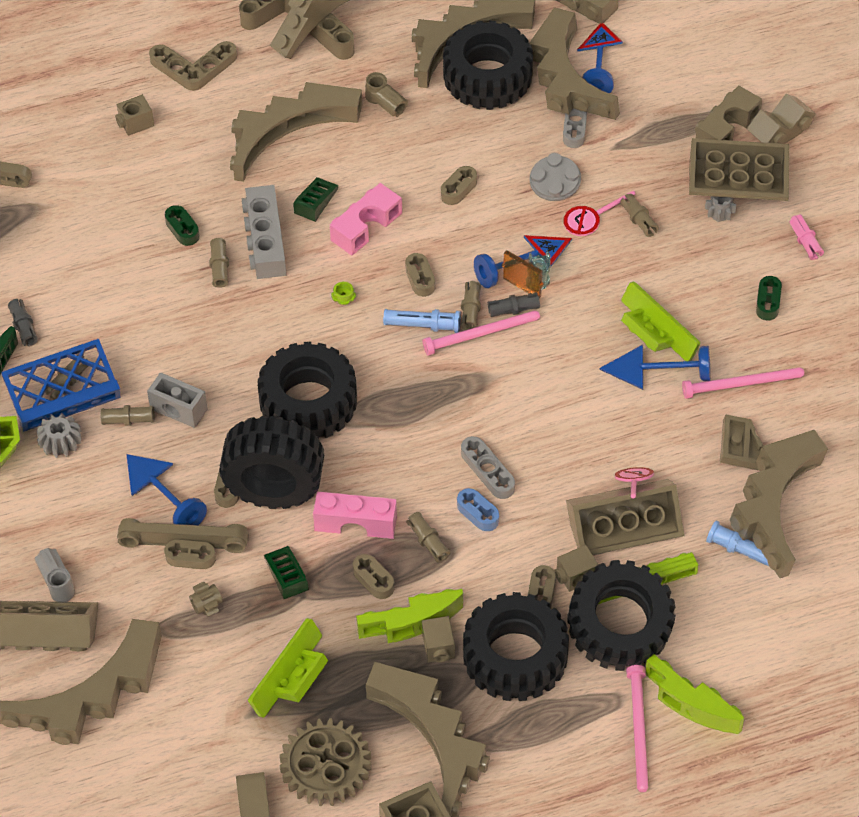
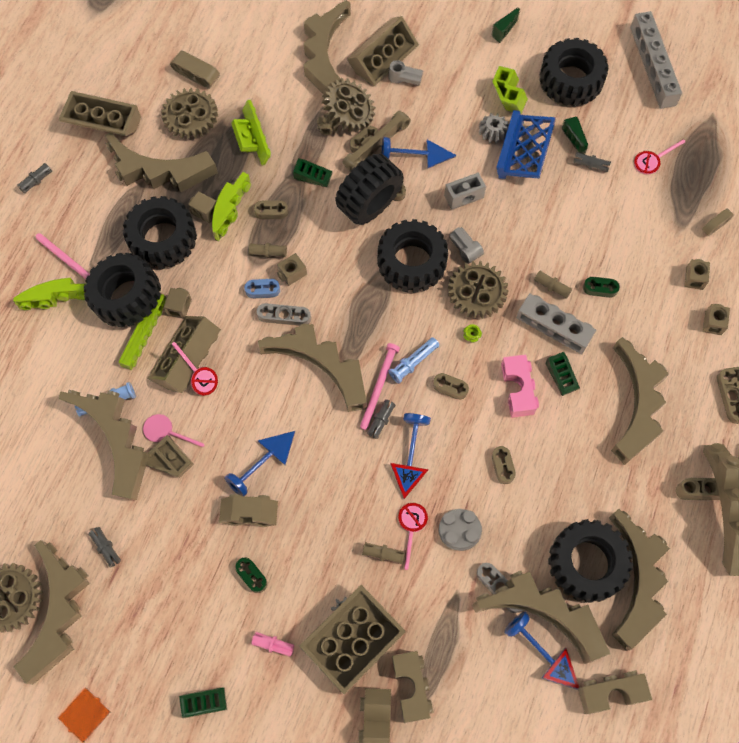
camera: 130 degrees right, 15 degrees up
dark tan pin [101,405,155,426] -> none
bright pink arch [313,492,397,539] -> none
dark tan piece [365,72,408,117] -> none
dark tan pin [461,281,481,330] -> none
clear orange piece [502,250,544,298] -> none
clear light blue piece [528,250,551,290] -> none
dark tan beam [528,565,556,609] -> none
lime bracket [621,282,700,361] -> none
bright pink bar [682,367,804,399] -> none
none -> bright pink piece [143,414,204,447]
none -> dark tan brick [219,494,278,527]
none -> dark tan arch [258,324,367,412]
none -> dark tan brick [277,253,307,286]
none -> dark tan gear [322,78,376,132]
none -> dark tan gear [448,261,509,319]
none -> light grey piece [449,227,484,264]
none -> dark tan brick [684,259,710,290]

